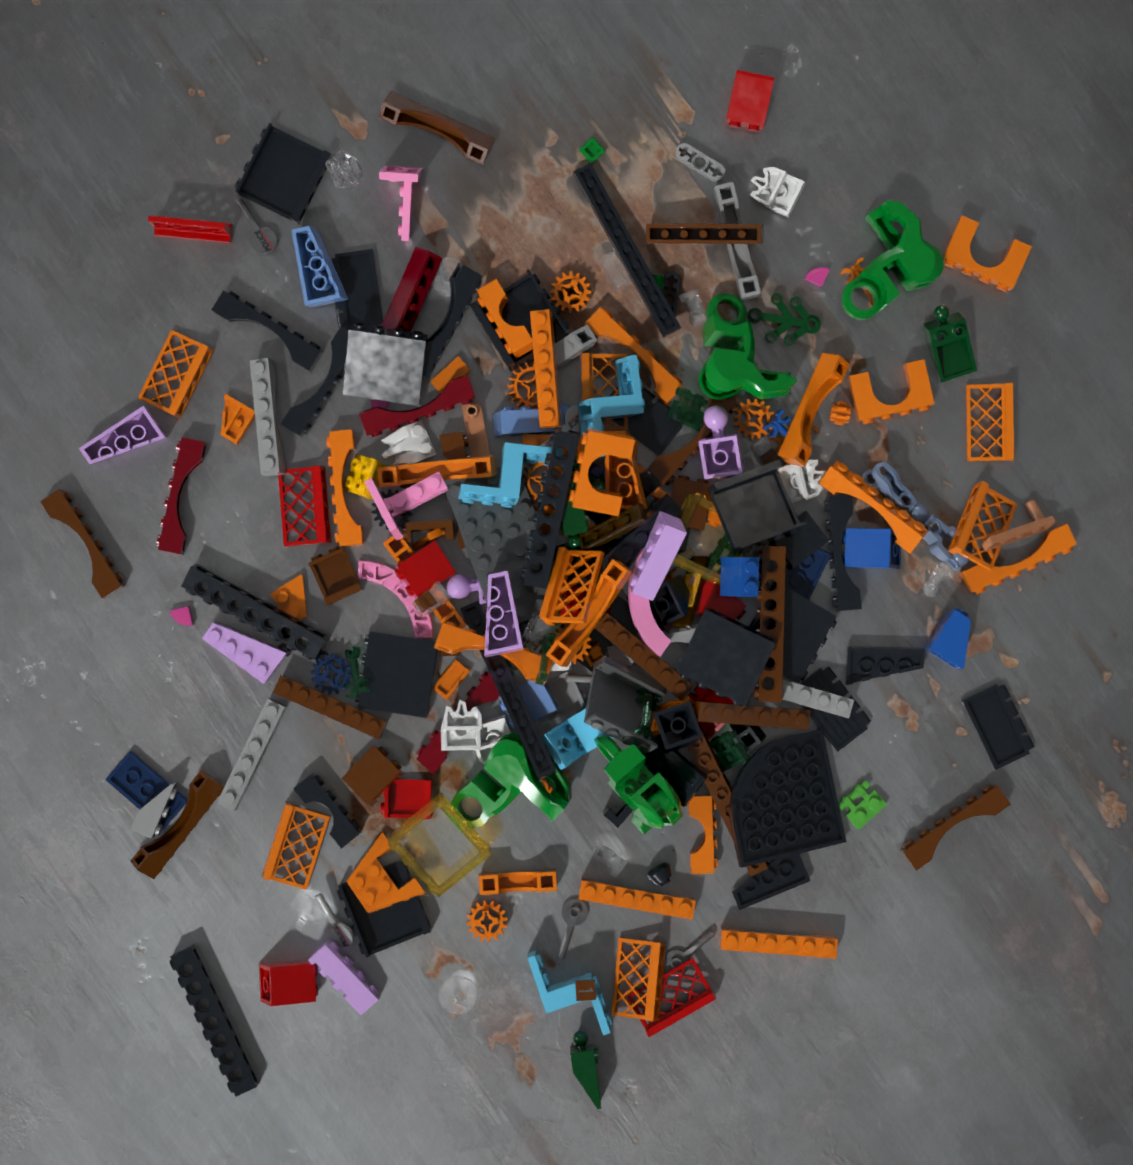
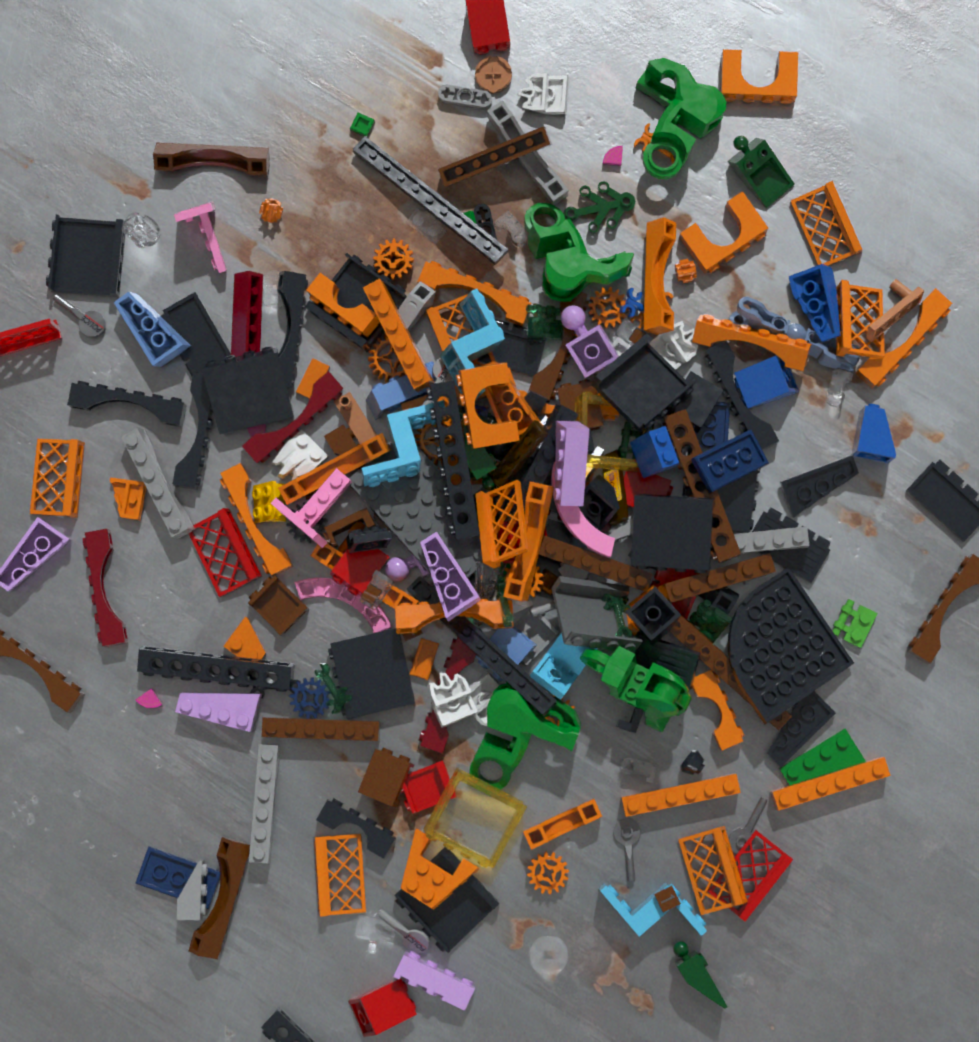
camera: 15 degrees left, 5 degrees down
none -> orange gear [259,198,283,223]
none -> black plate [346,527,392,553]
none -> nougat tile [475,56,512,94]
none -> dark blue tile [691,430,769,493]
none -> green wing [779,728,866,785]
none -> blue wedge [789,264,841,342]

